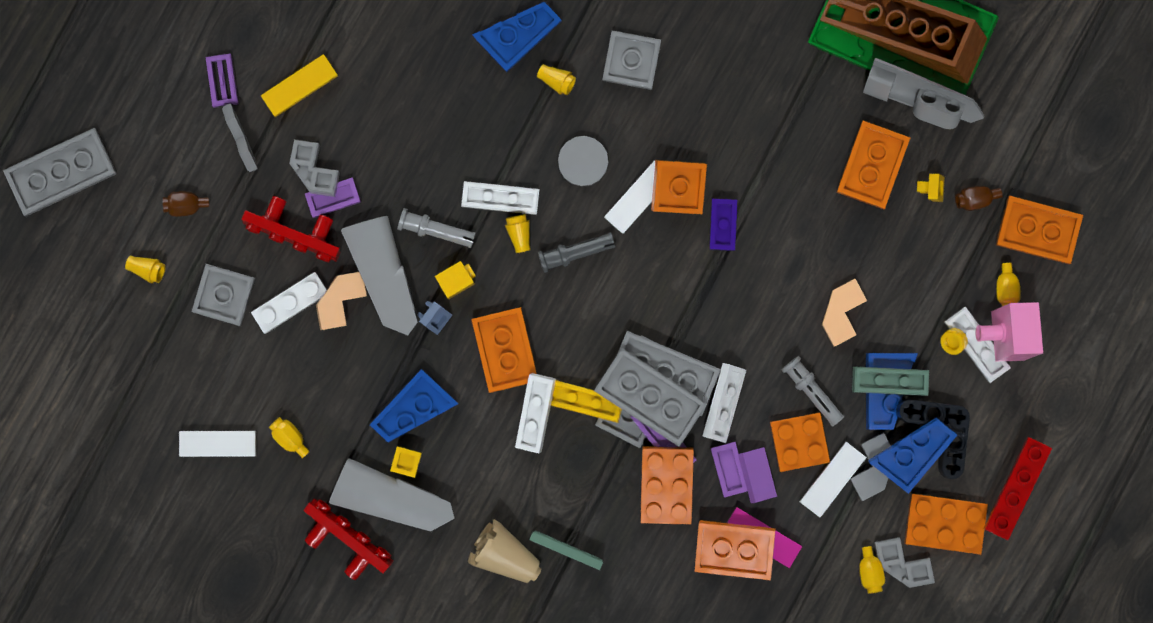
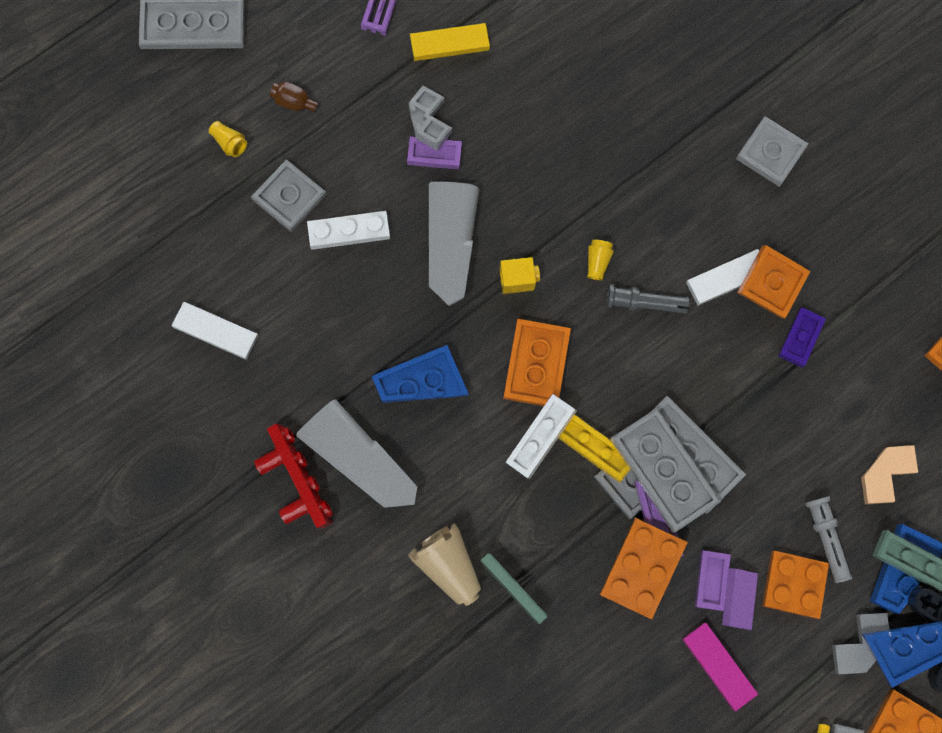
camera: 10 degrees right, 10 degrees down
light grey tile [222,103,258,172] -> none
red plate [241,196,341,263] -> none
yellow plant [269,417,309,458] -> none
light nougat tile [316,272,367,330] -> none
yellow tile [390,446,422,478] -> none
light grey pin [397,208,475,248] -> none
sand blue tile [417,301,452,335] -> none
white tile [461,181,539,215] -> none
blue wing [472,2,562,73] -> none
yellow cone [537,64,576,95] -> none
light grey tile [558,136,608,186] -> none
orange plate [695,520,776,580] -> none
white plate [703,363,746,443] -> none
white tile [799,442,867,517] -> none

